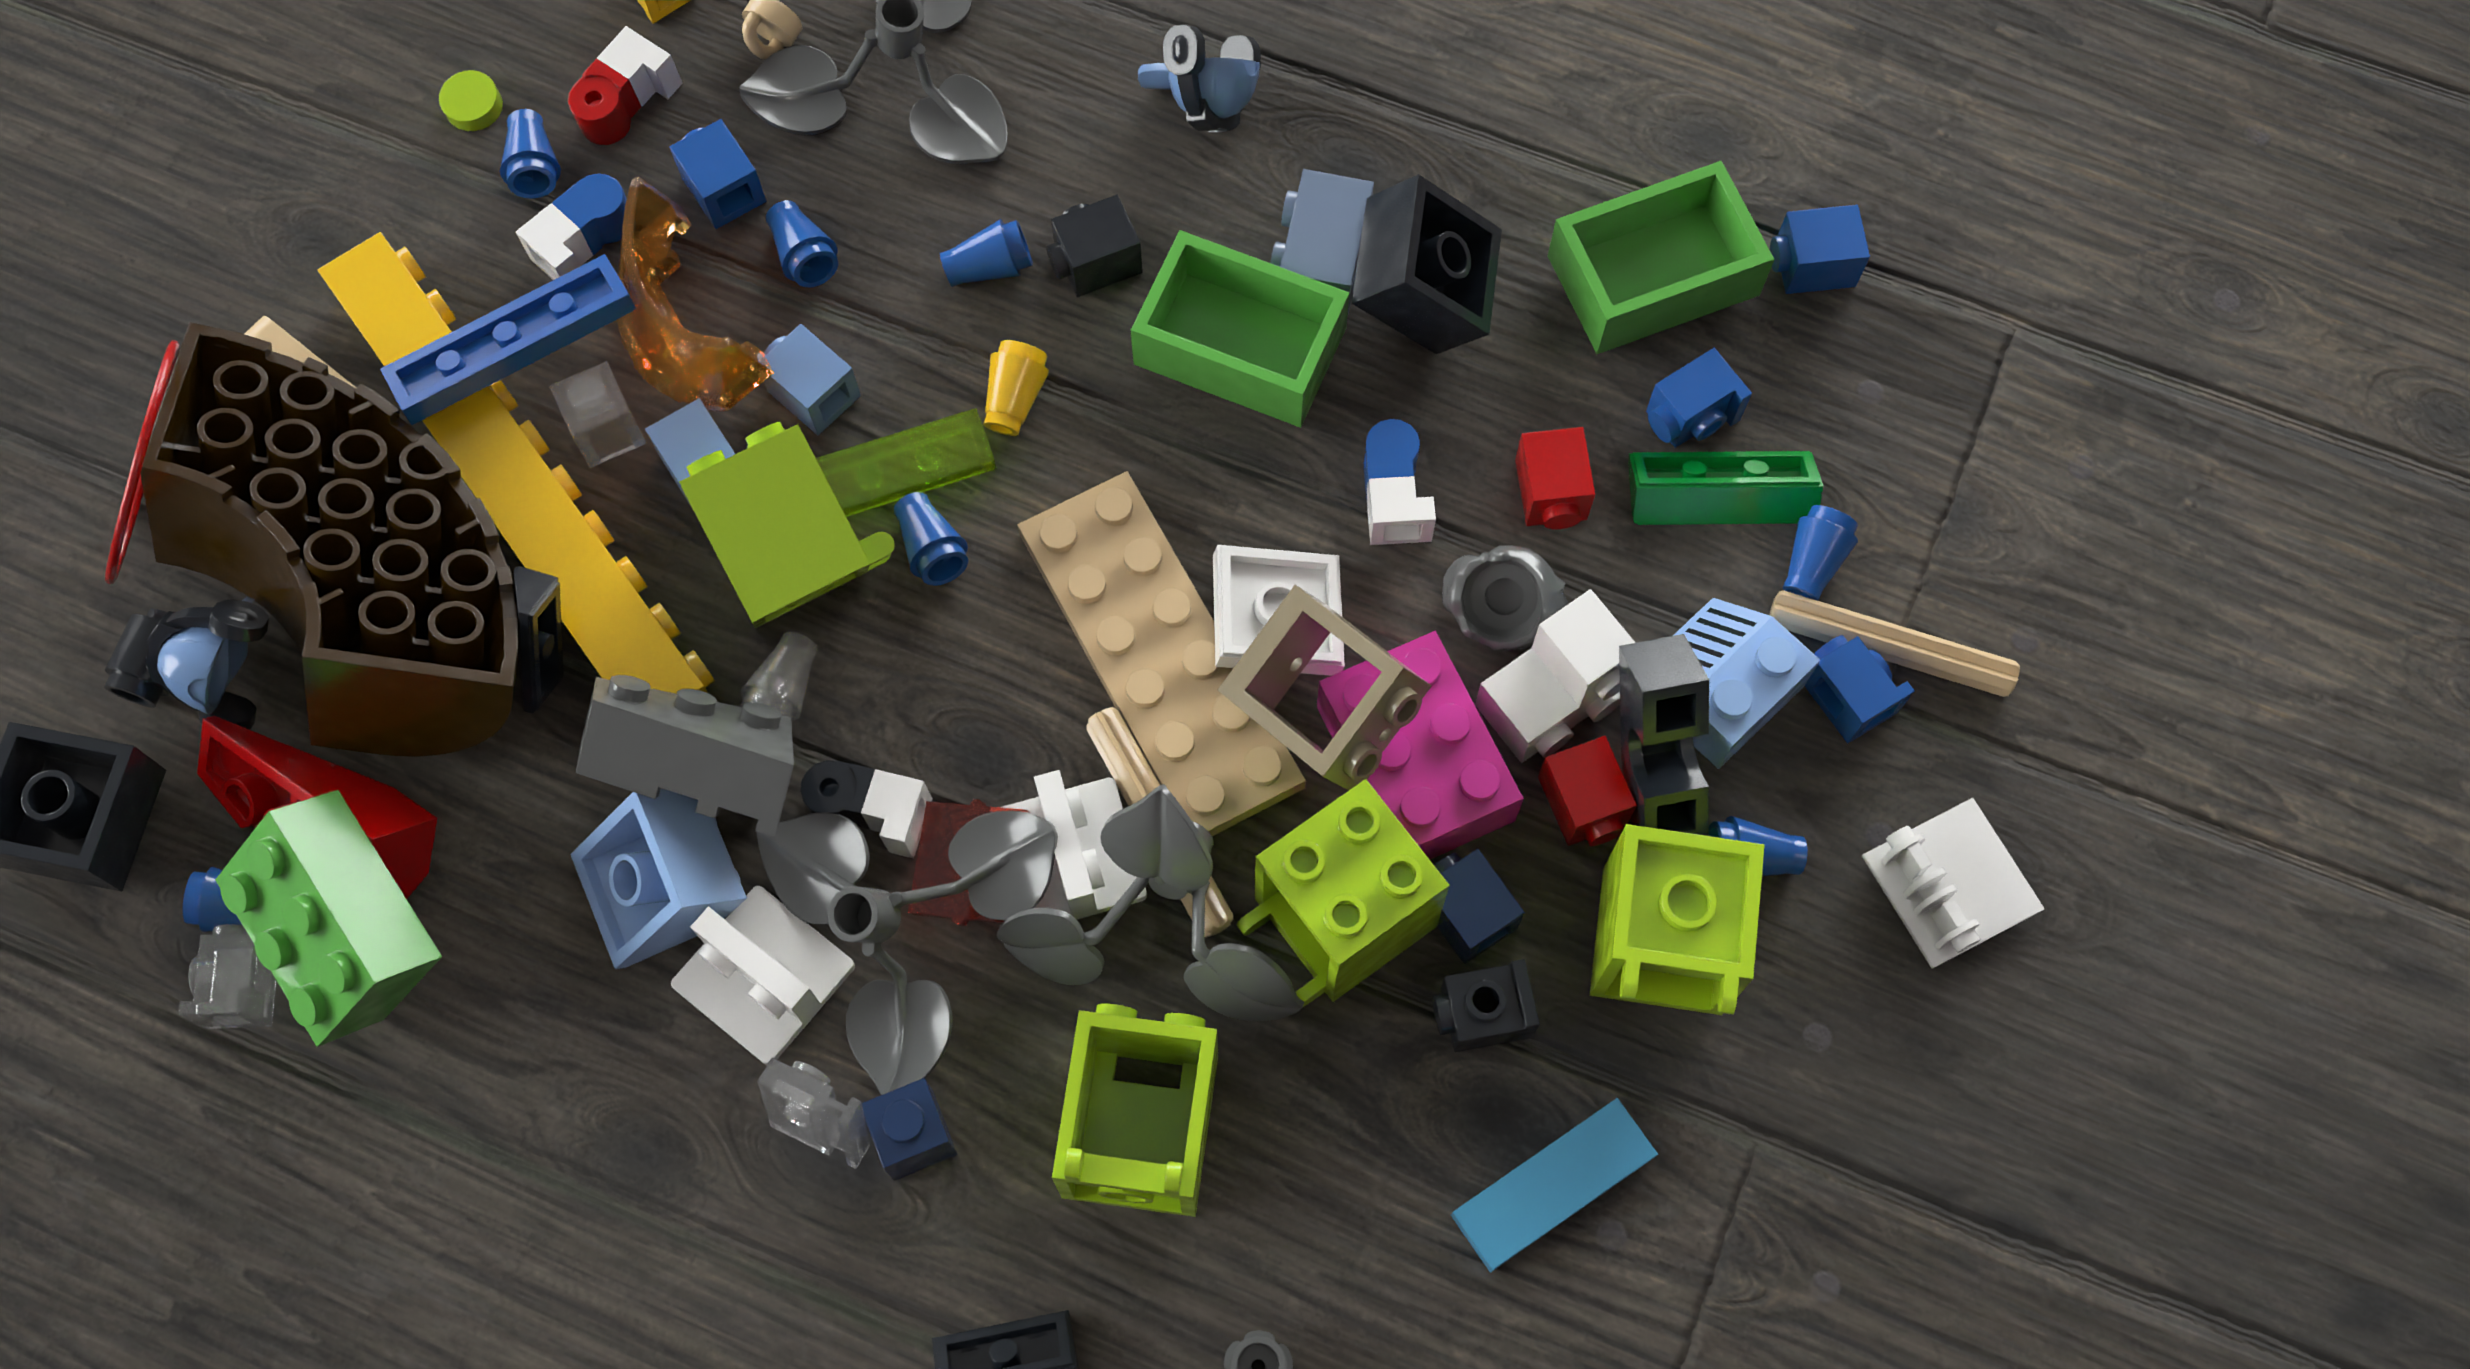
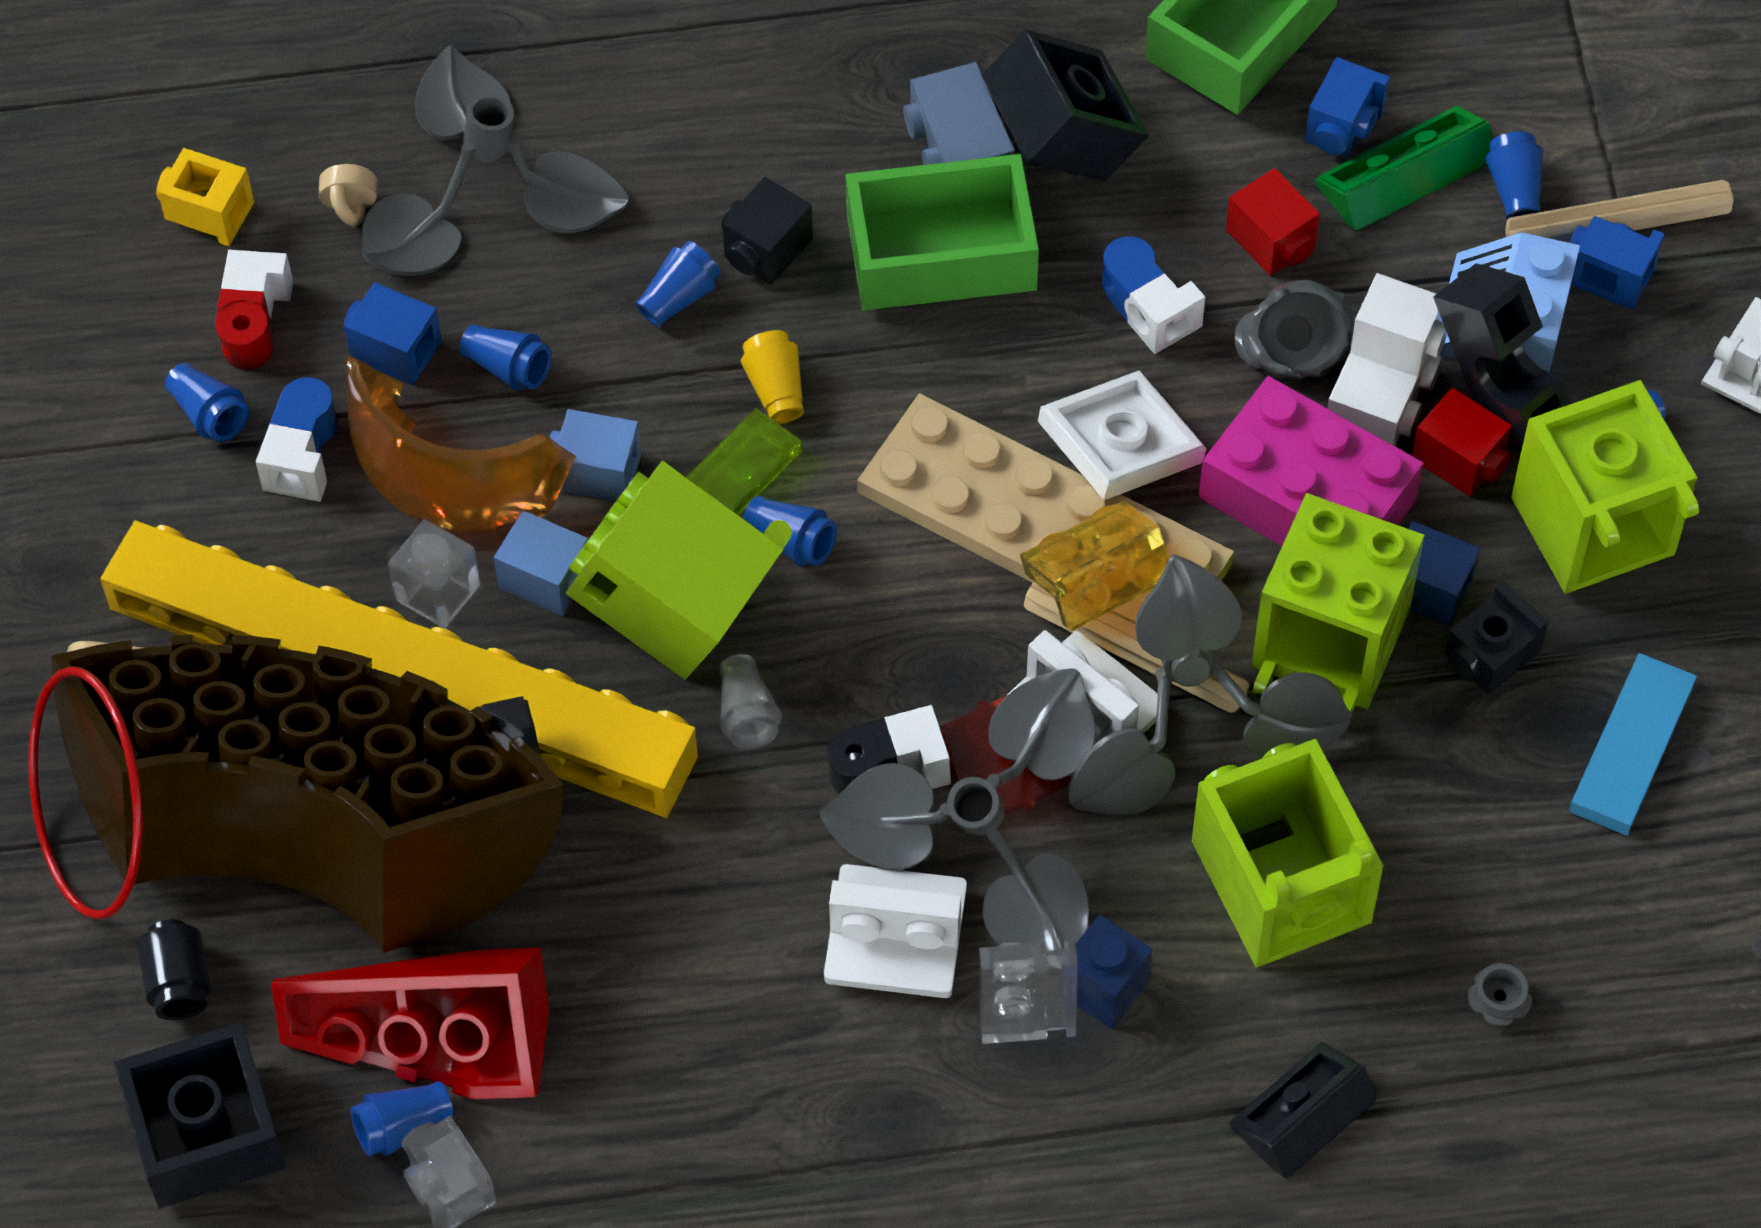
camera: 30 degrees left, 10 degrees down
cap [145,597,269,730] -> none
bright green piece [215,790,442,1047] -> none
blue plate [380,254,637,425] -> none
lime tile [439,70,503,131] -> none
light blue slope [570,789,747,969] -> none
dark grey wedge [576,675,794,838] -> none
cap [1138,25,1261,132] -> none
dark tan window [1218,584,1432,790] -> none
none -> clear yellow bracket [1020,500,1169,631]

